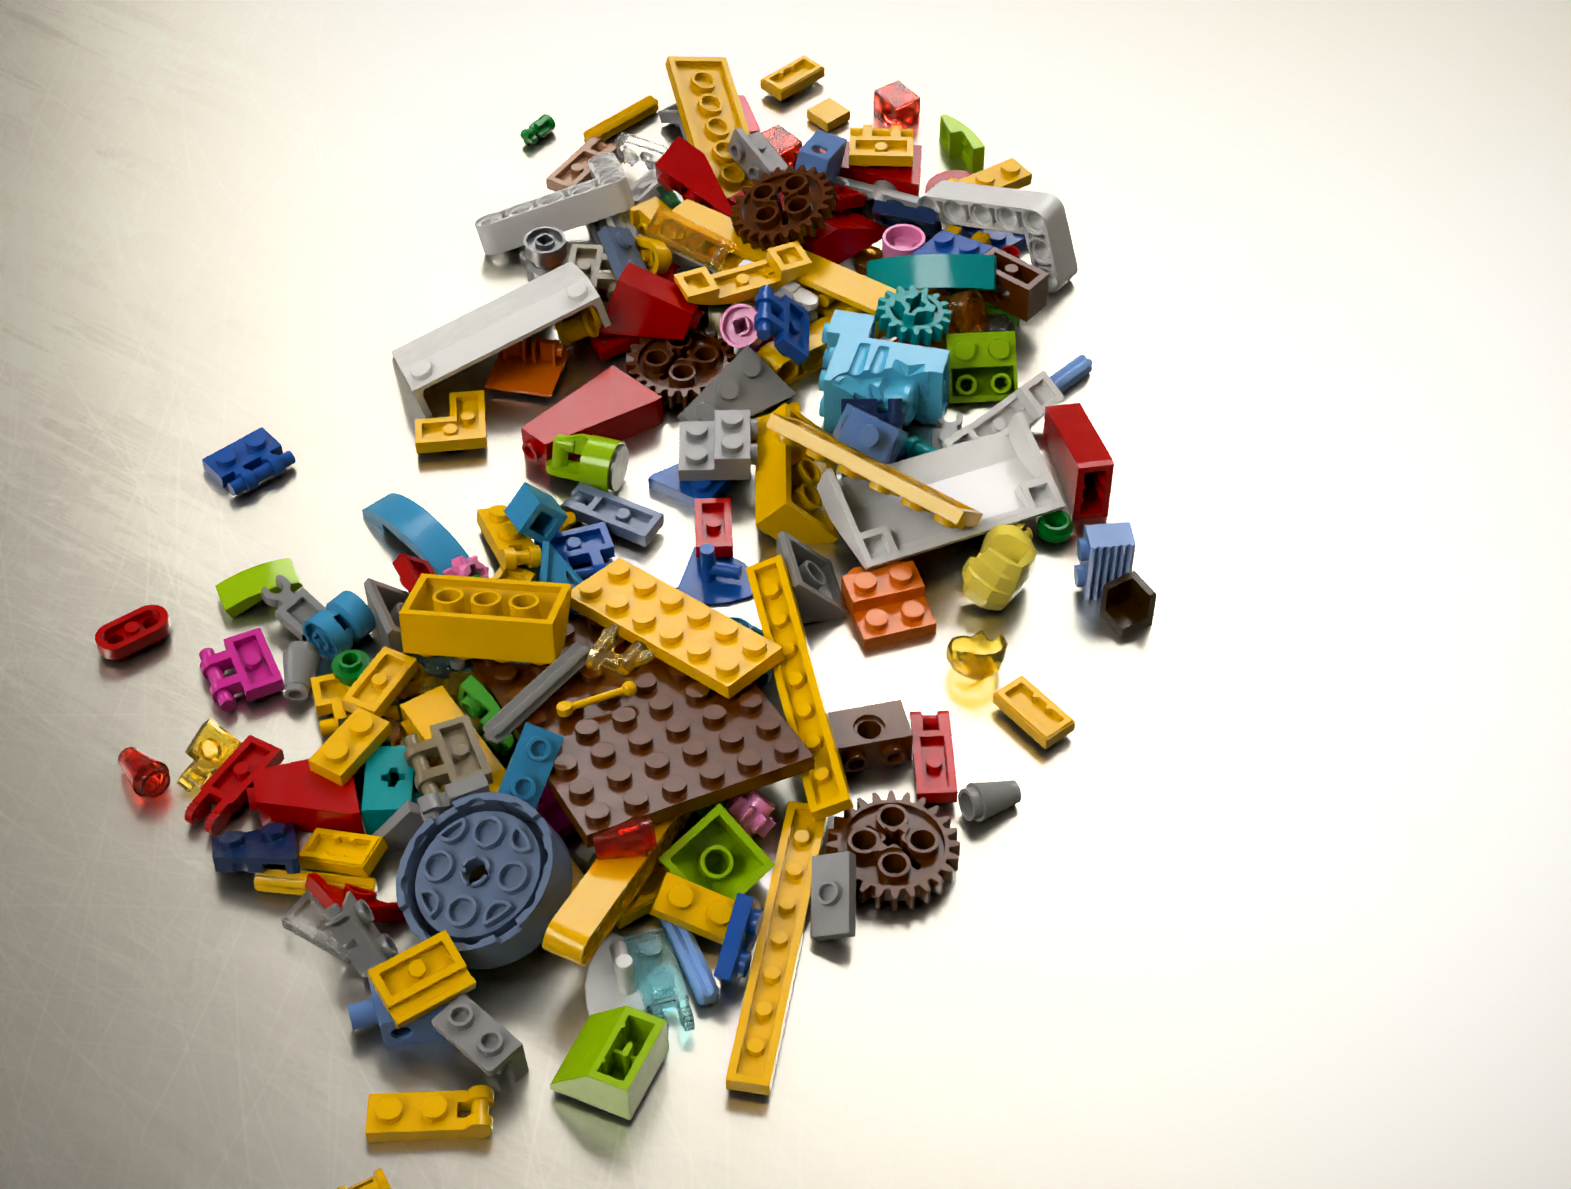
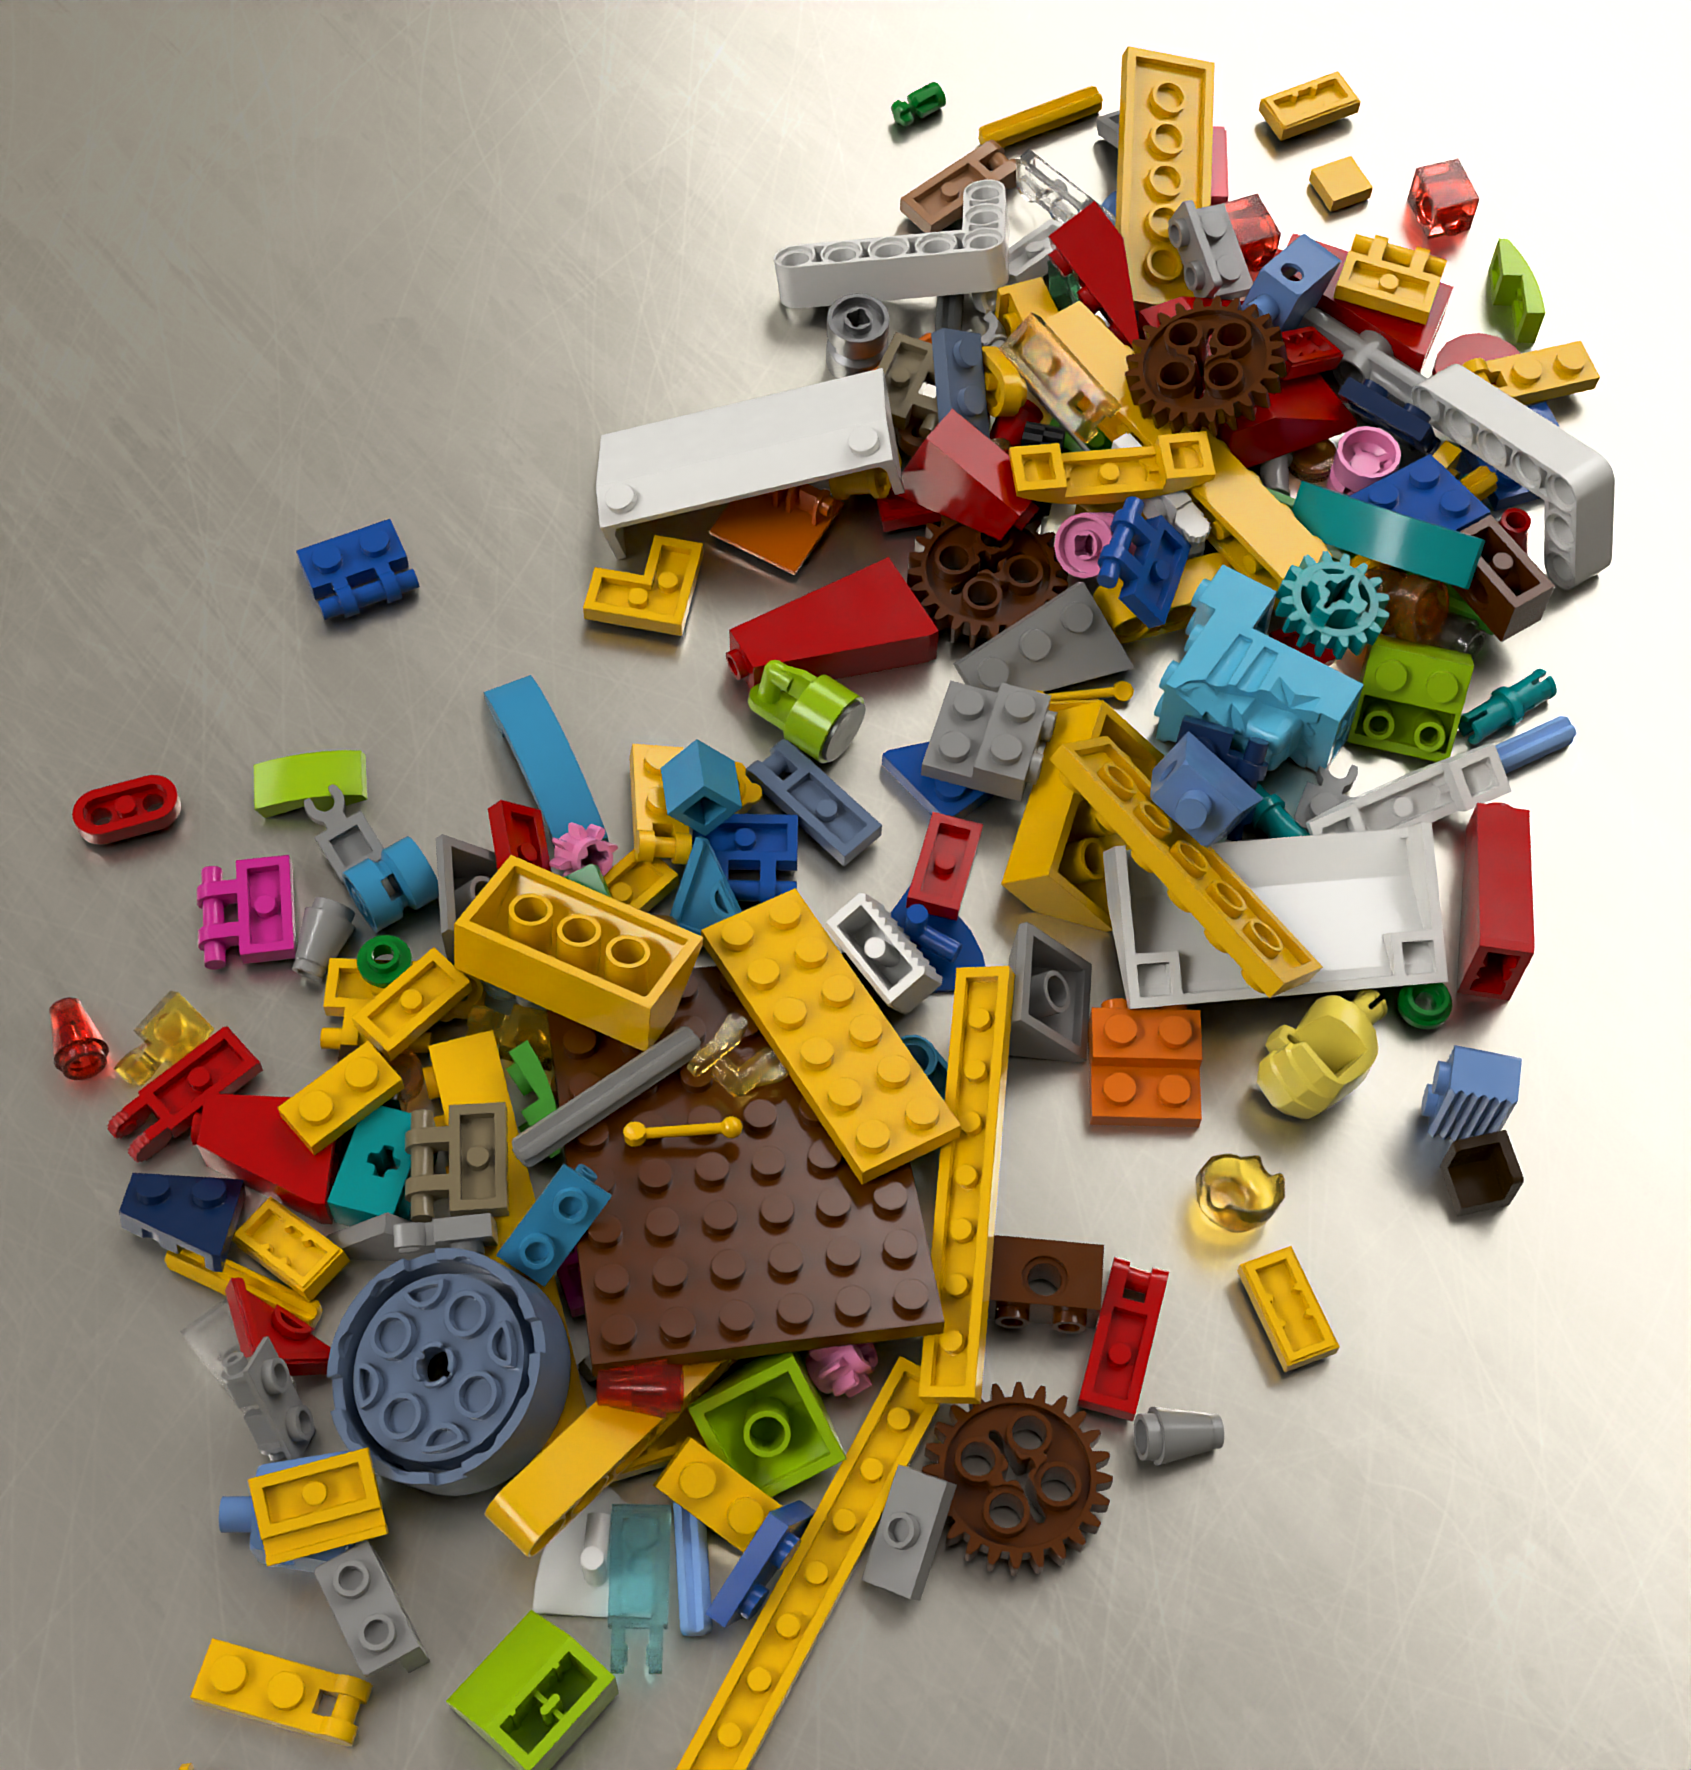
camera: 15 degrees right, 15 degrees up
none -> white brick [824,893,943,1015]
none -> teal pin [1458,668,1557,745]

